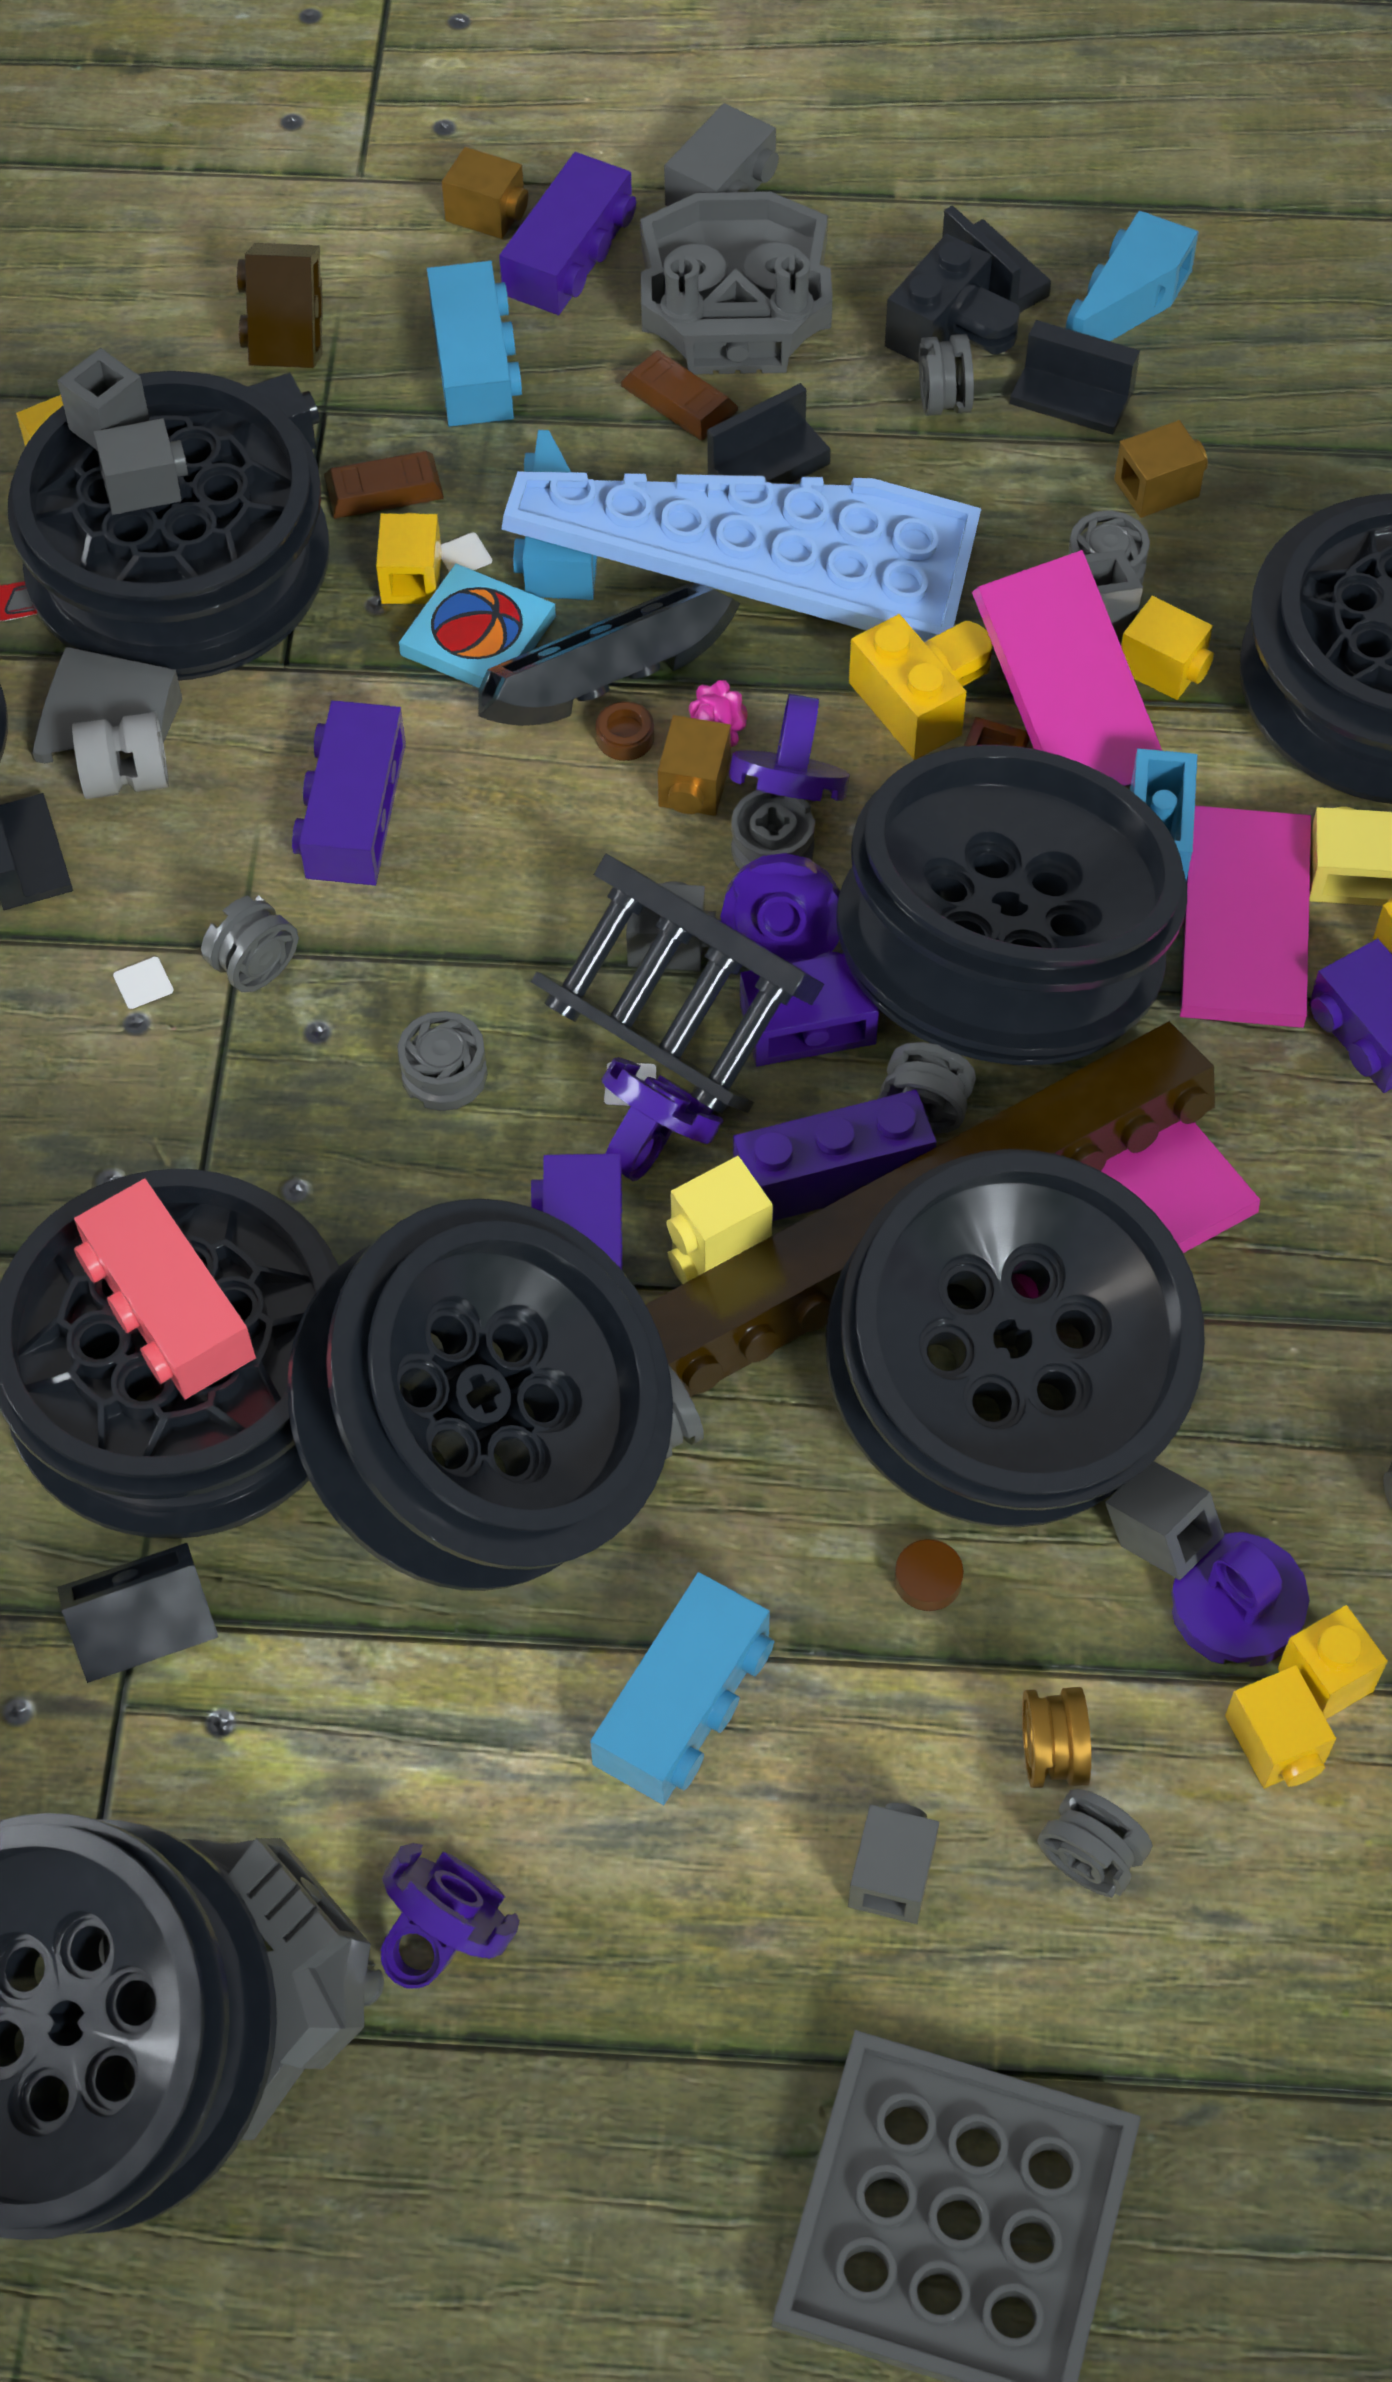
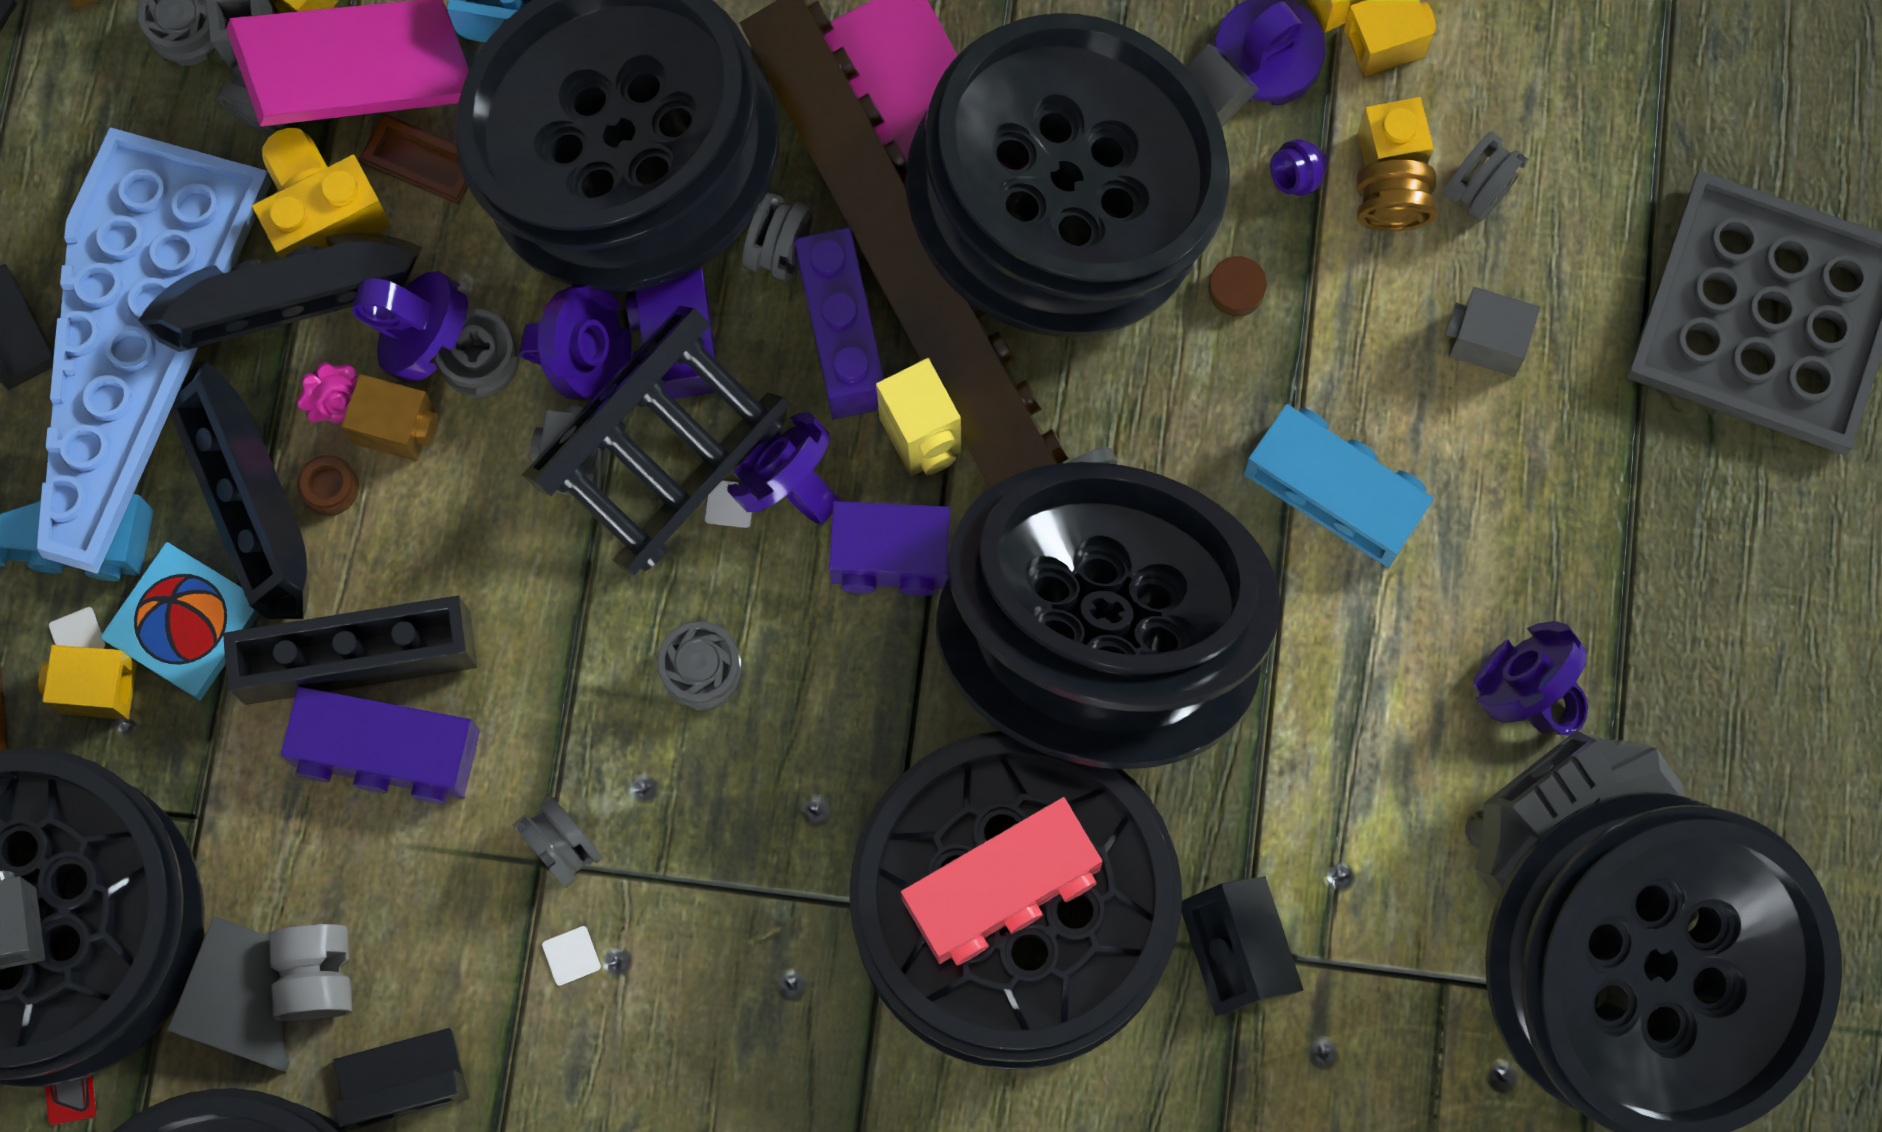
camera: 85 degrees left, 15 degrees up
none -> black brick [138,233,422,352]
none -> black brick [223,595,477,705]
none -> dark purple plate [1270,139,1329,196]
none -> yellow brick [1357,97,1434,166]

